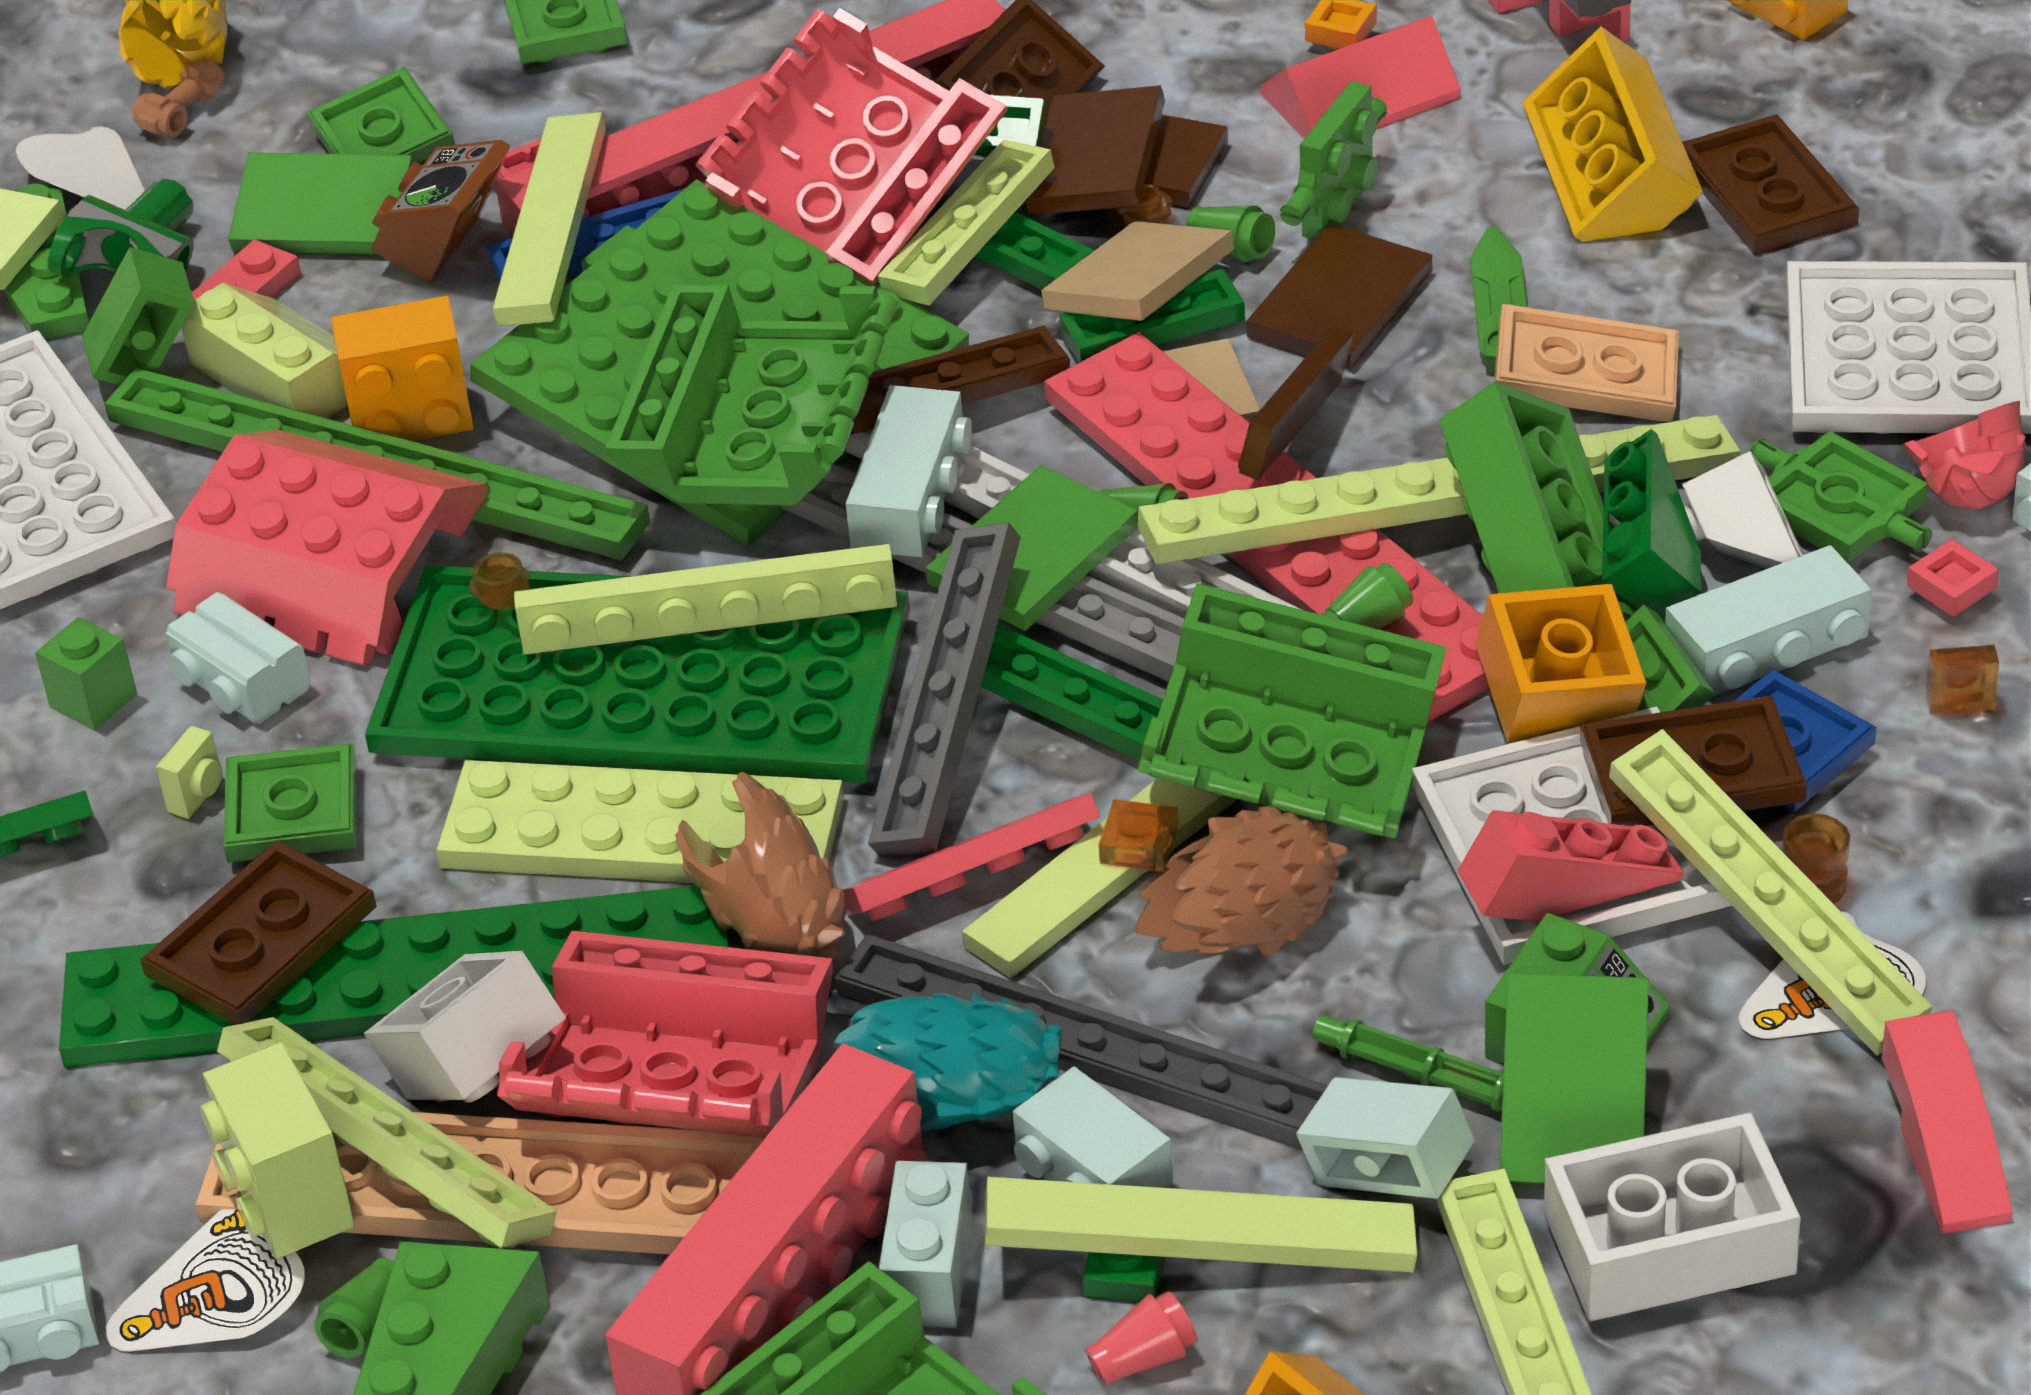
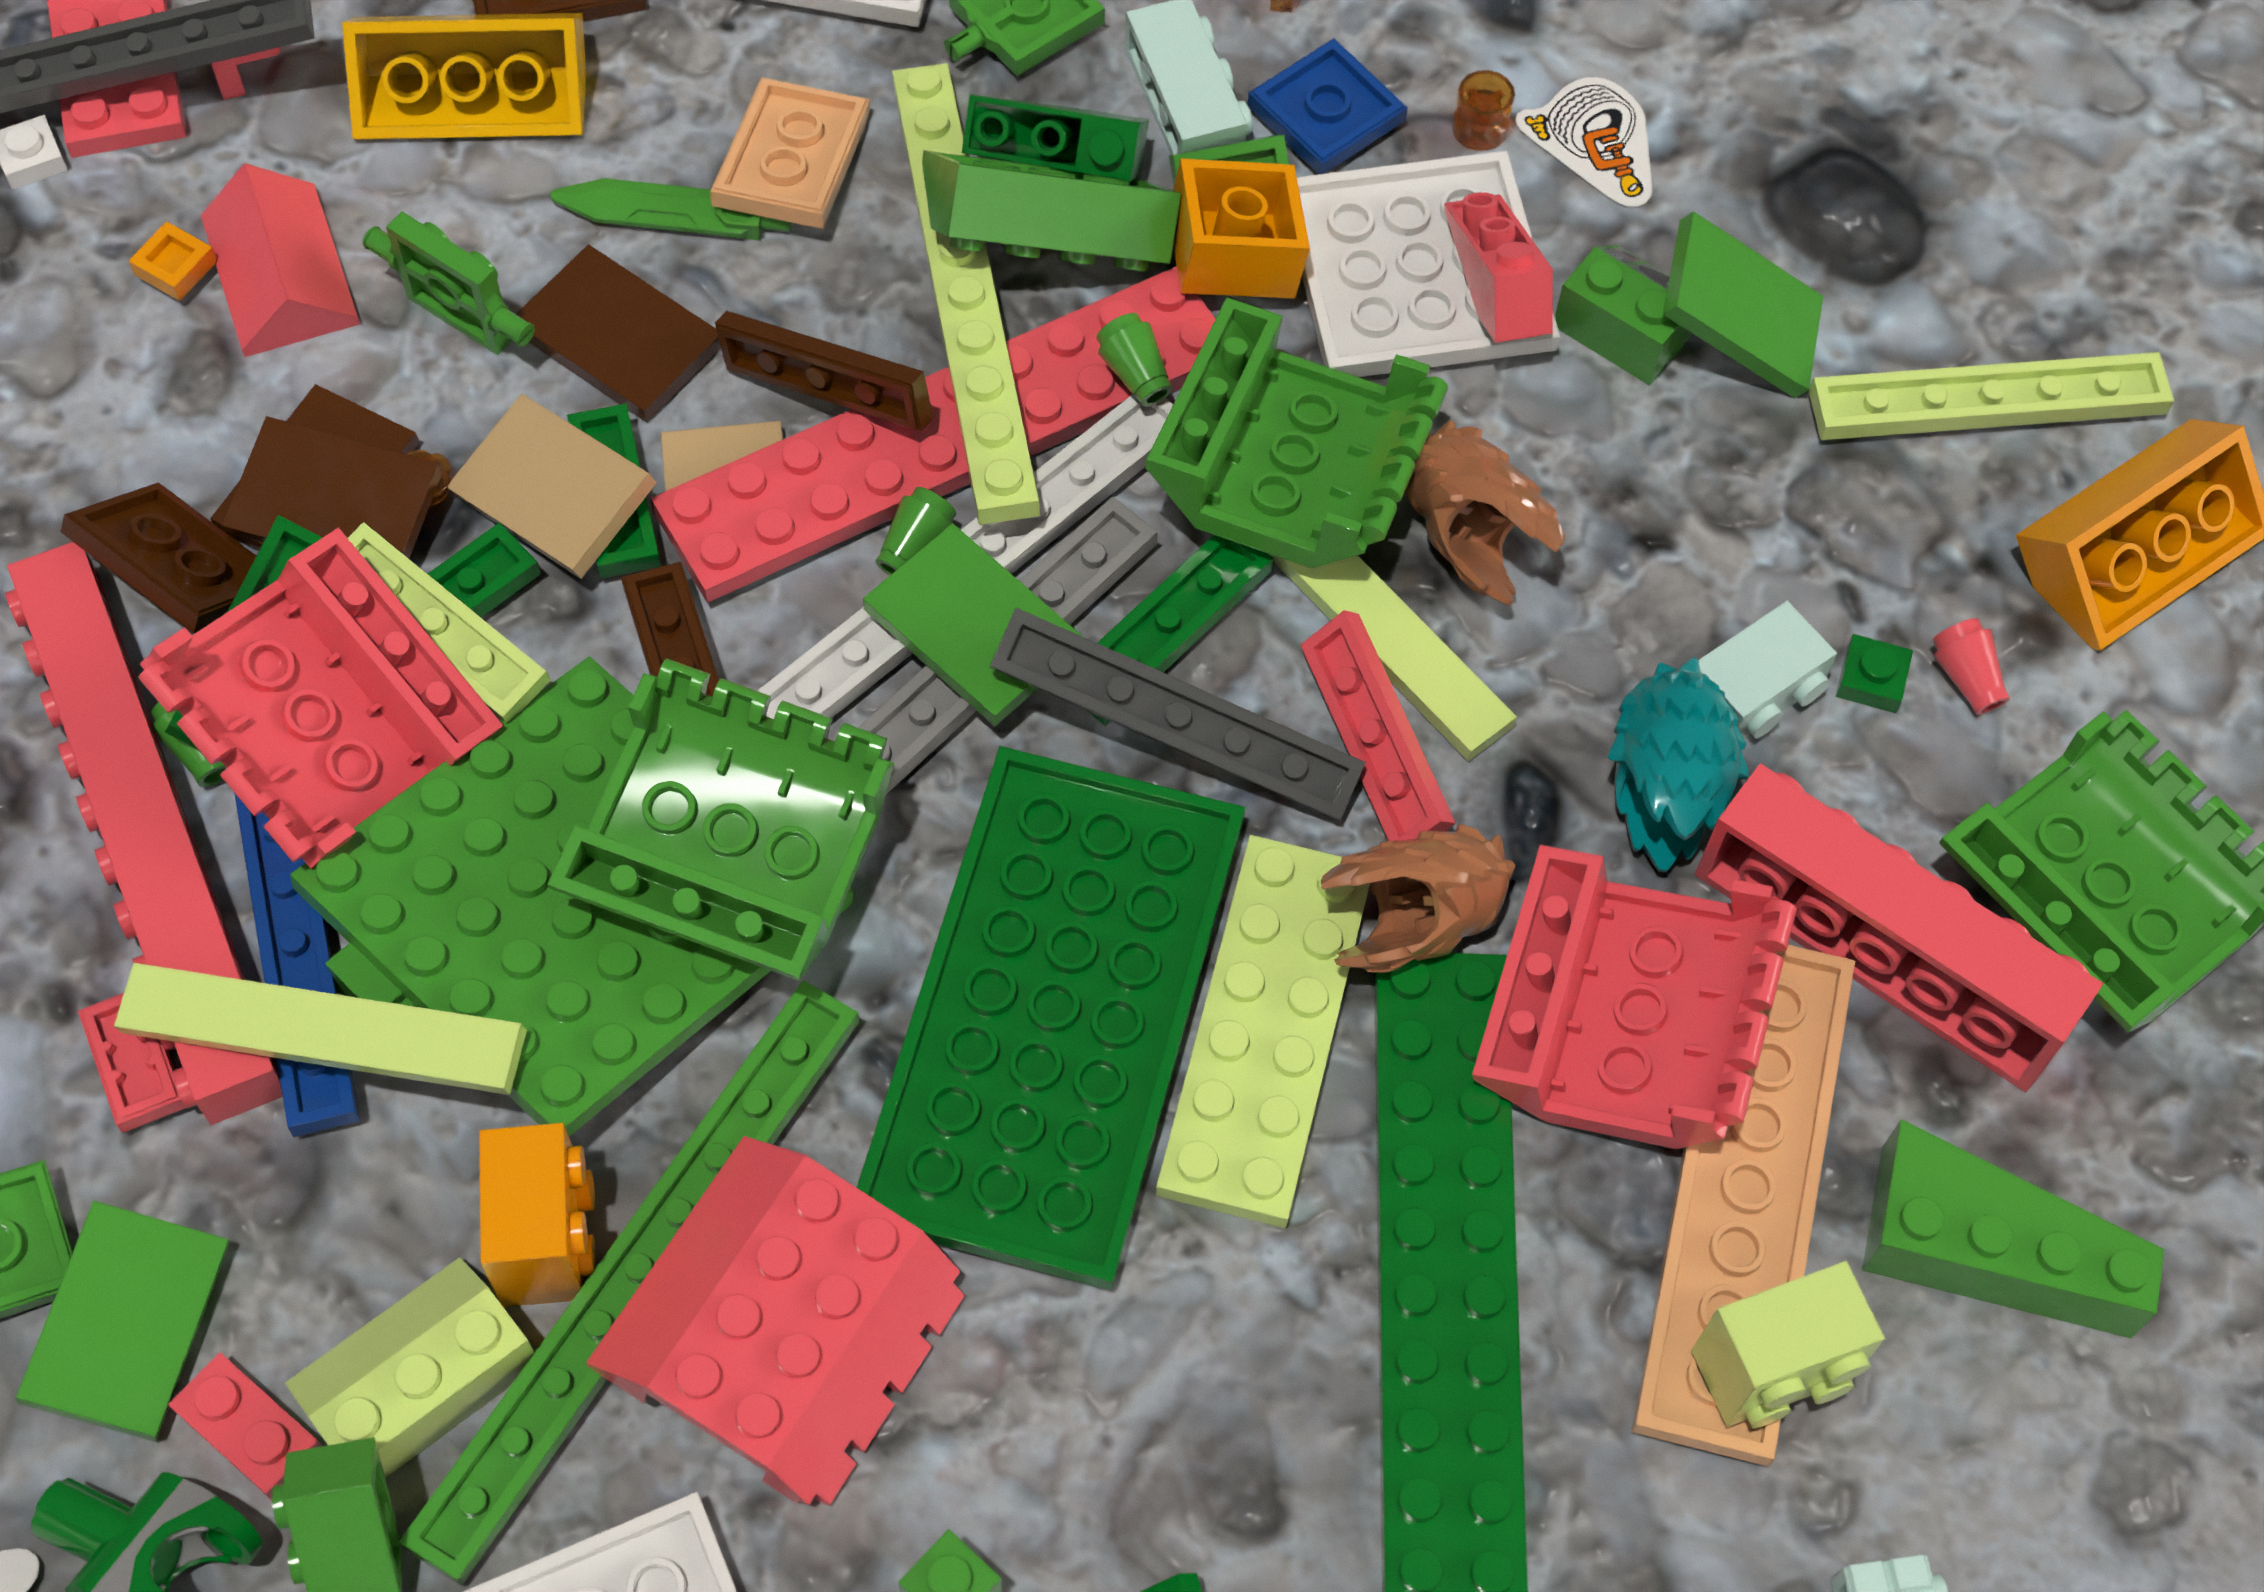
camera: 90 degrees left, 20 degrees up
sticker [106,1210,305,1351] -> none
reddish brown tile [140,840,377,1025] -> none
yellowish green plate [156,726,223,819] -> none
light aqua brick [165,591,311,725] -> none
yellowish green plate [217,1017,557,1249] -> none
bright green plate [223,743,357,863] -> none
bright green cone [315,1258,394,1359] -> none
white brick [363,951,566,1103] -> none
dark orange slope [371,140,511,285] -> none
clear orange plate [469,552,530,609] -> none
yellowish green plate [514,544,897,655] -> none
dark grey tile [835,934,1328,1150] -> none
light aqua brick [846,385,972,558] -> none
light aqua brick [879,1161,973,1328] -> none
yellowish green tile [985,1177,1417,1272] -> none
clear orange plate [1098,799,1179,872] -> none
bright green cone [1186,205,1275,263] -> none
light aqua brick [1296,1077,1475,1199] -> none
bright green piece [1312,1014,1504,1112] -> none
white brick [1544,1112,1800,1322] -> none
reddish brown tile [1580,696,1807,826] -> none
yellowish green plate [1609,729,1932,1055] -> none
white slope [1682,451,1804,569] -> none
coral slope [1882,1010,2013,1234] -> none

